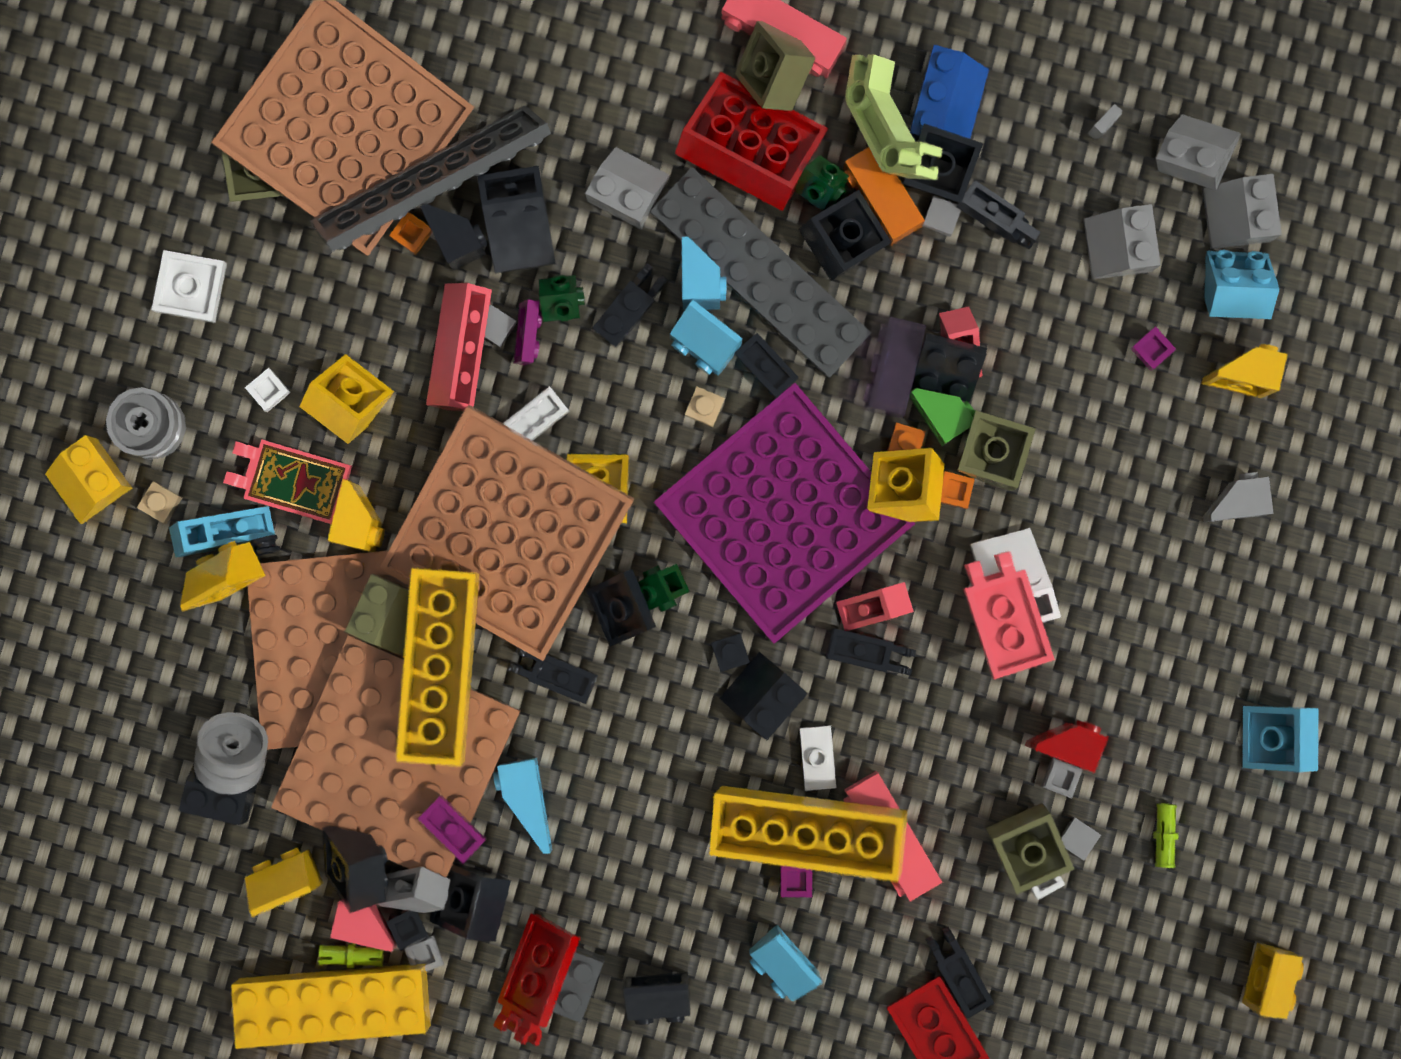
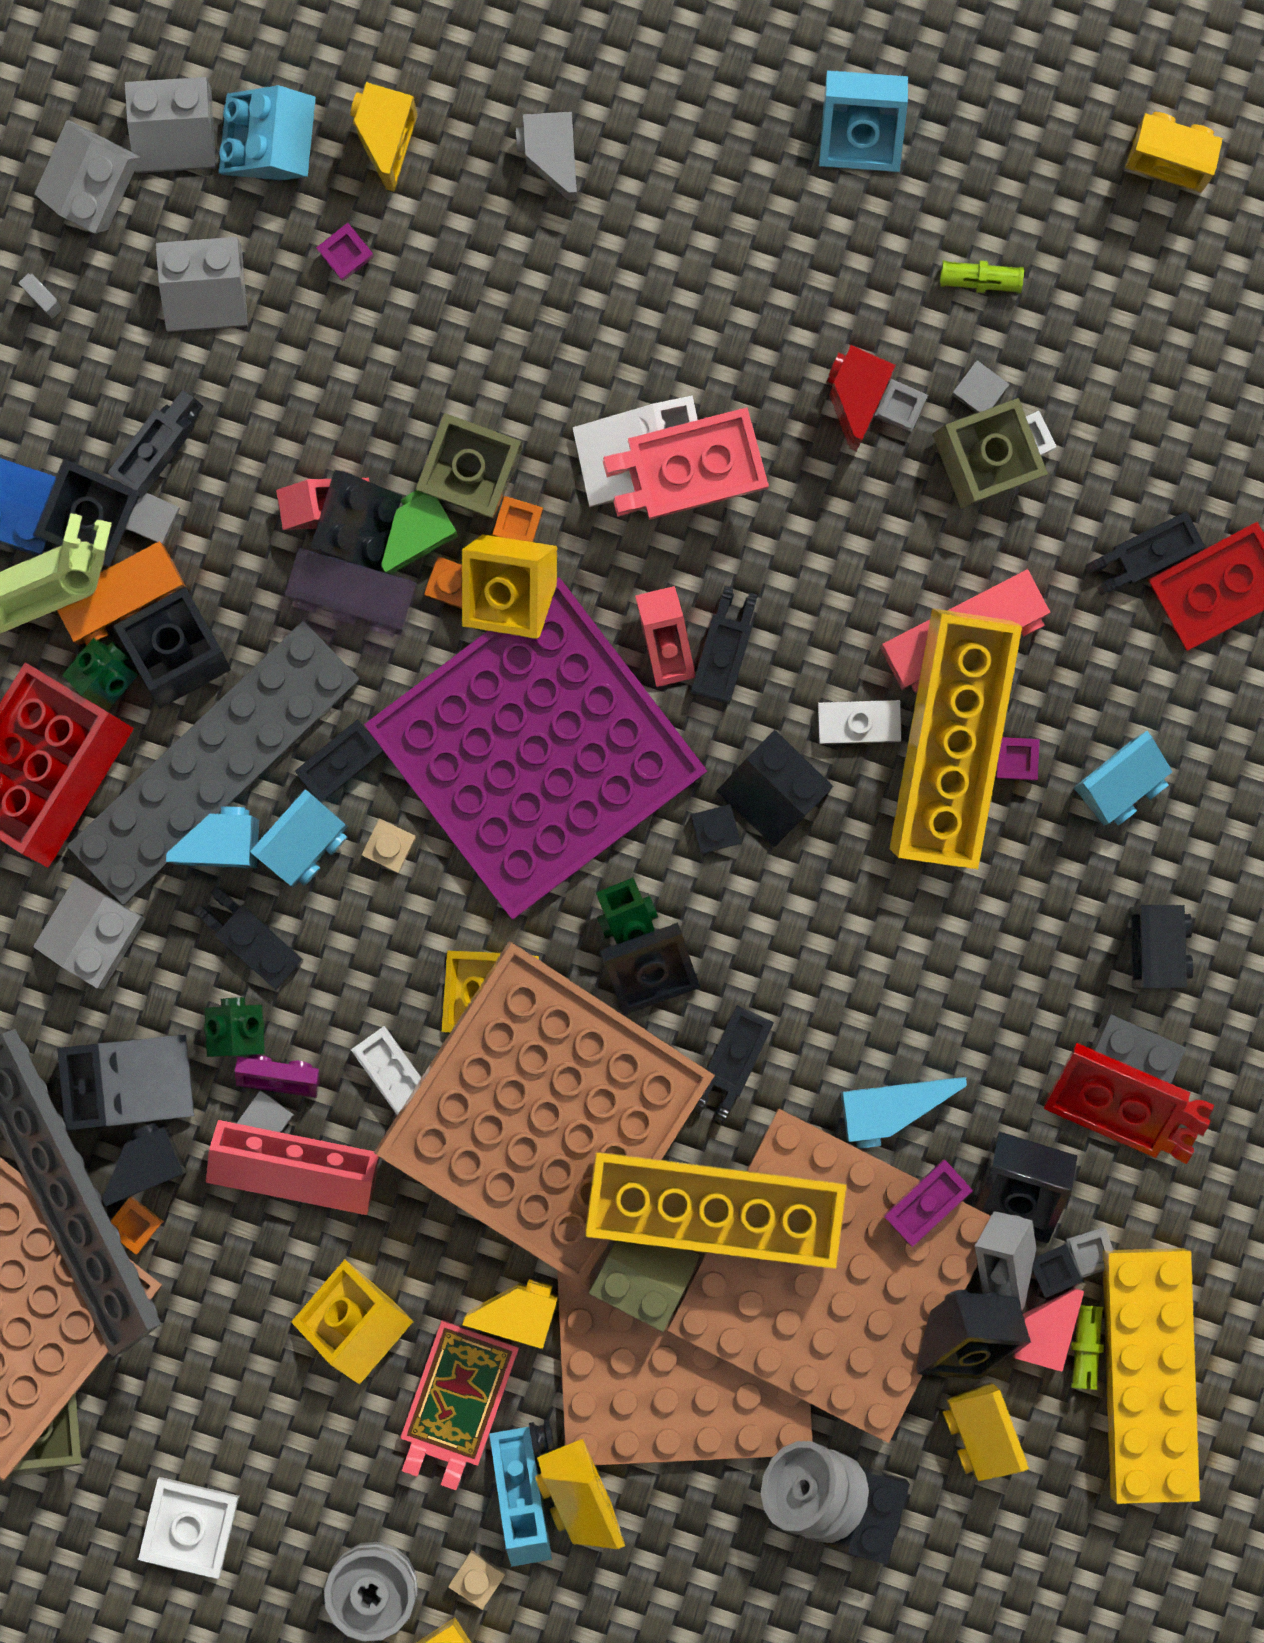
camera: 90 degrees left, 0 degrees up
white plate [245,368,291,412] -> none

